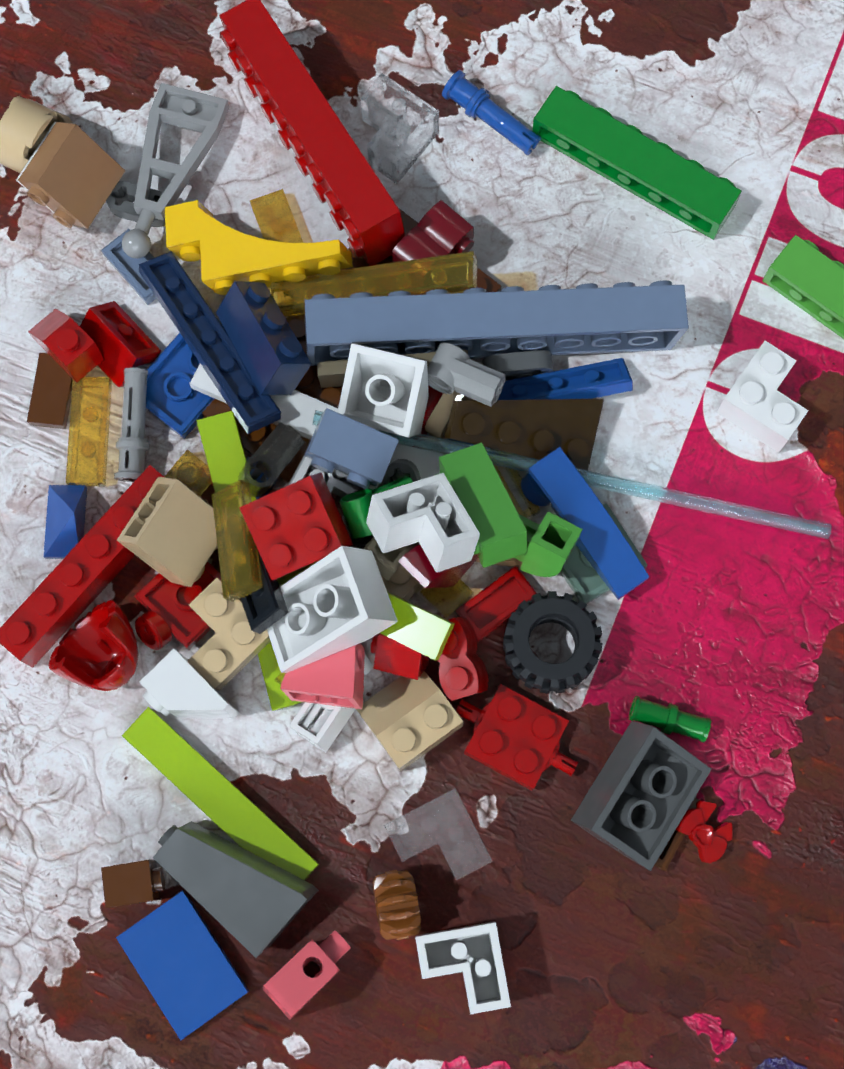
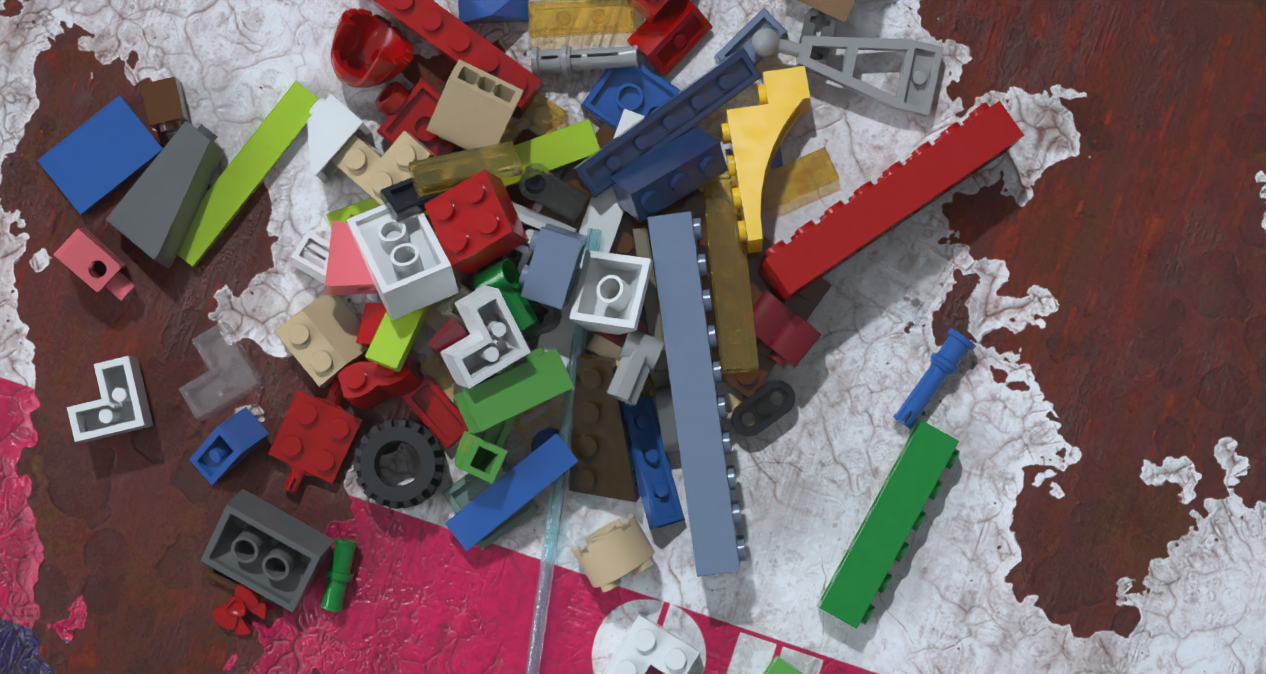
camera: 85 degrees right, 10 degrees up
dark orange gear [372,870,421,940] -> none
none -> blue slope [189,407,269,486]
none -> tan brick [572,514,655,592]
none -> black plate [731,380,795,437]

